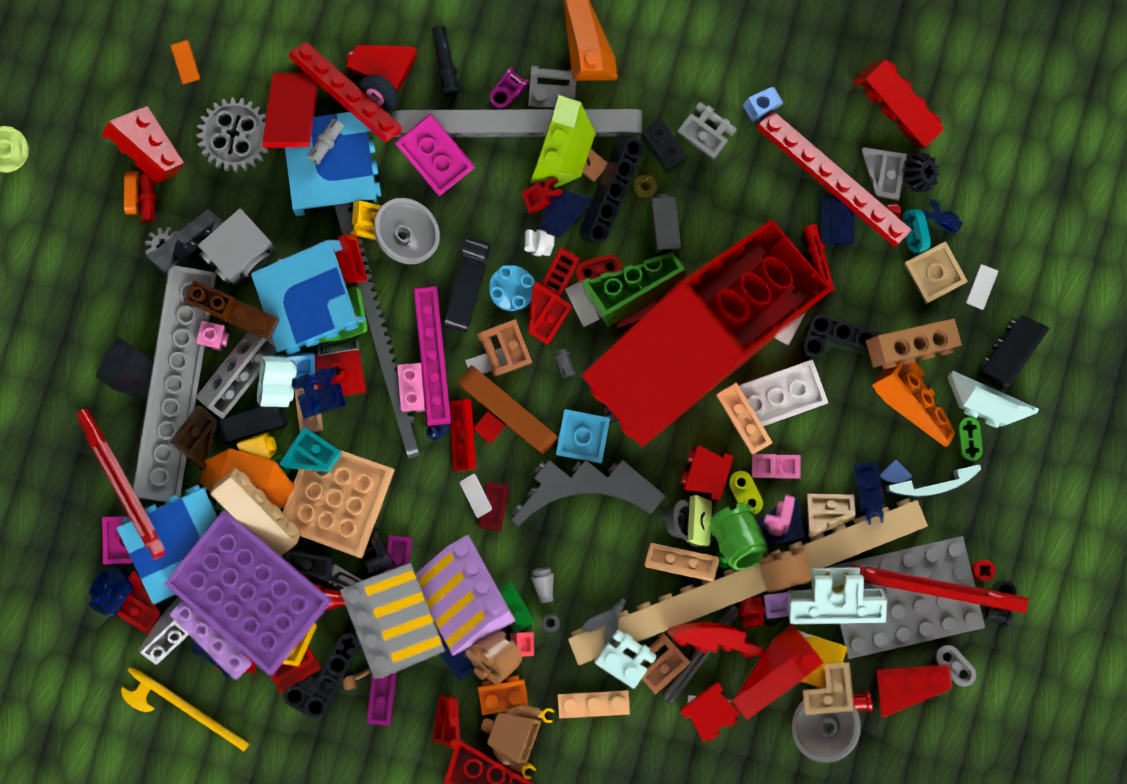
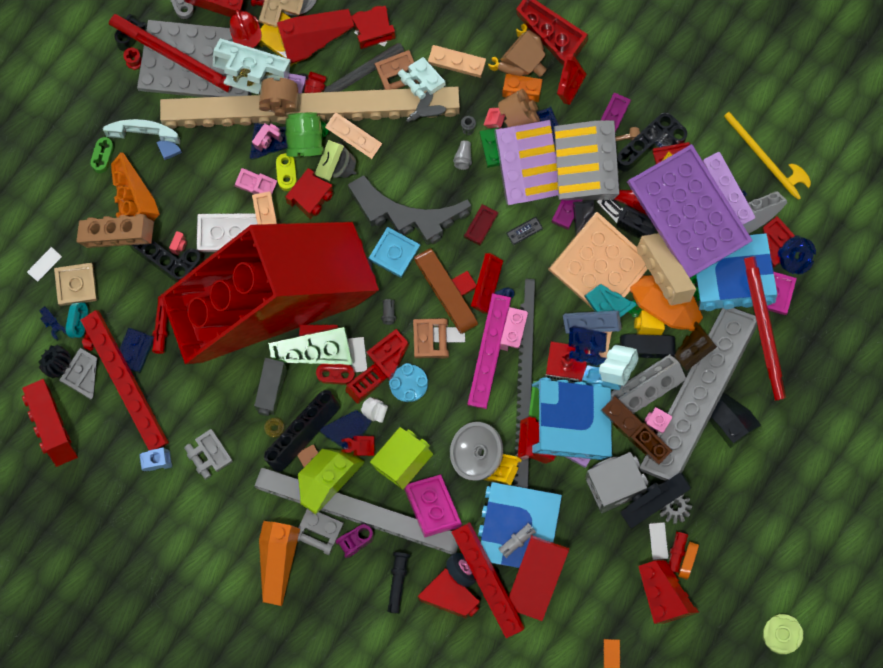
camera: 155 degrees left, 10 degrees down
light grey gear [196,97,269,173] -> none
black beam [444,237,491,333] -> none
white sticker [460,474,492,518] -> none
black brick [641,119,687,174] -> none
red slope [667,622,765,659] -> none
tan wing [806,494,855,537] -> none
clear blue plate [854,461,885,525] -> none
light aqua wedge [947,371,1039,428] -> none
black slope [978,315,1050,390] -> none
none -> coral plate [169,231,187,256]
none -> red piece [230,9,262,48]
none -> lime brick [370,427,433,490]
none -> sticker [506,217,543,245]
none -> sand blue tile [563,311,622,333]
none -> white sticker [649,523,668,560]

